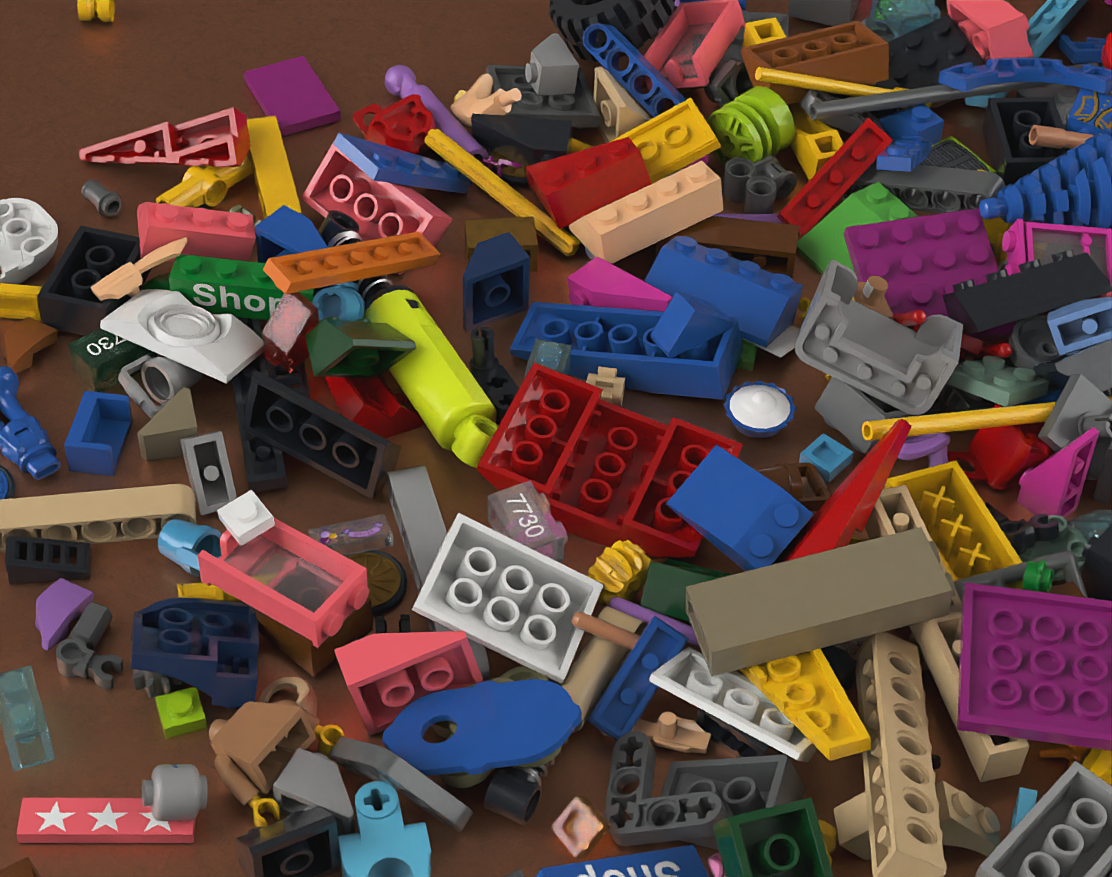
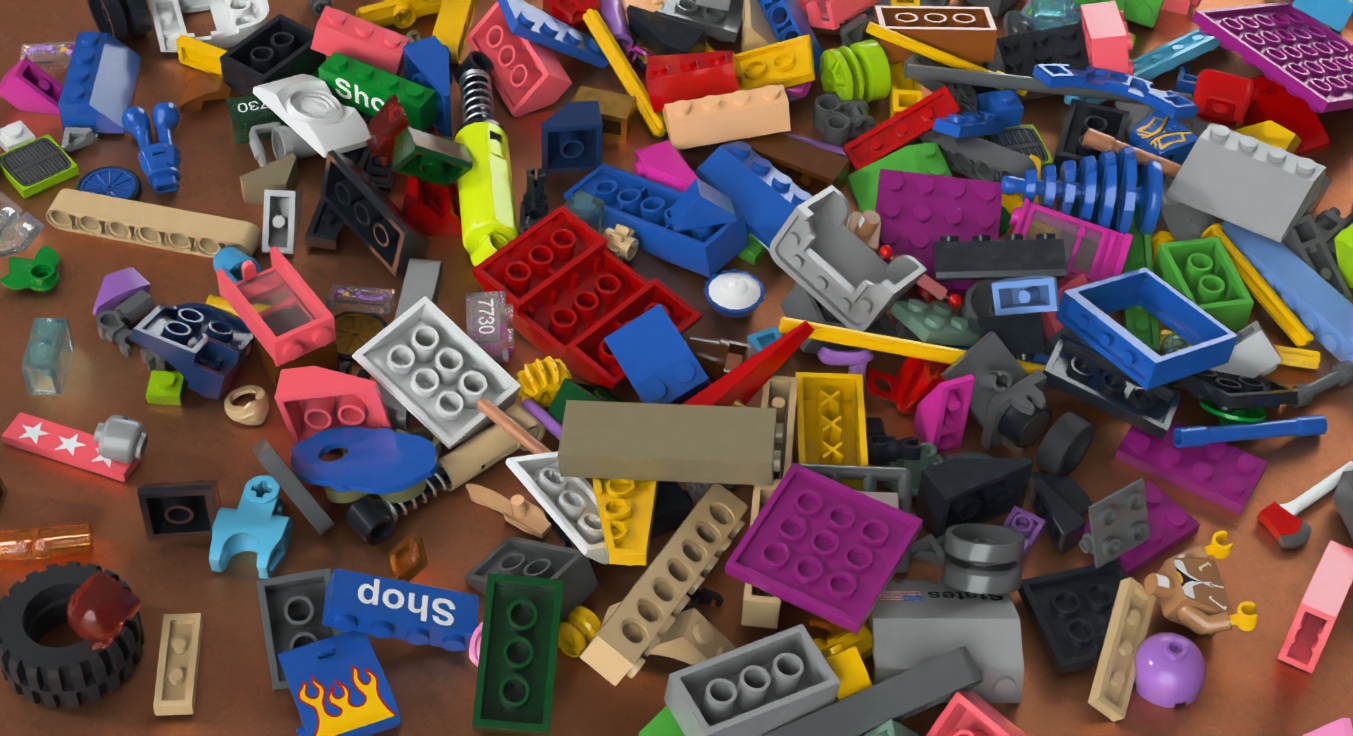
camera: 20 degrees right, 0 degrees up
black slope [5,536,91,584] -> none
blue panel [64,391,133,476] -> none
light nougat piece [91,237,188,301] -> none
medium nougat torso [209,700,344,827] -> none
white plate [217,490,275,546] -> none
orange plate [263,232,441,294] -> none
light grey slope [273,748,355,836] -> none
dark azure piece [312,281,365,321] -> none
blue tile [586,616,689,741] -> none
dark grey beam [603,731,729,846] -> none
green plate [1022,559,1054,593] -> none

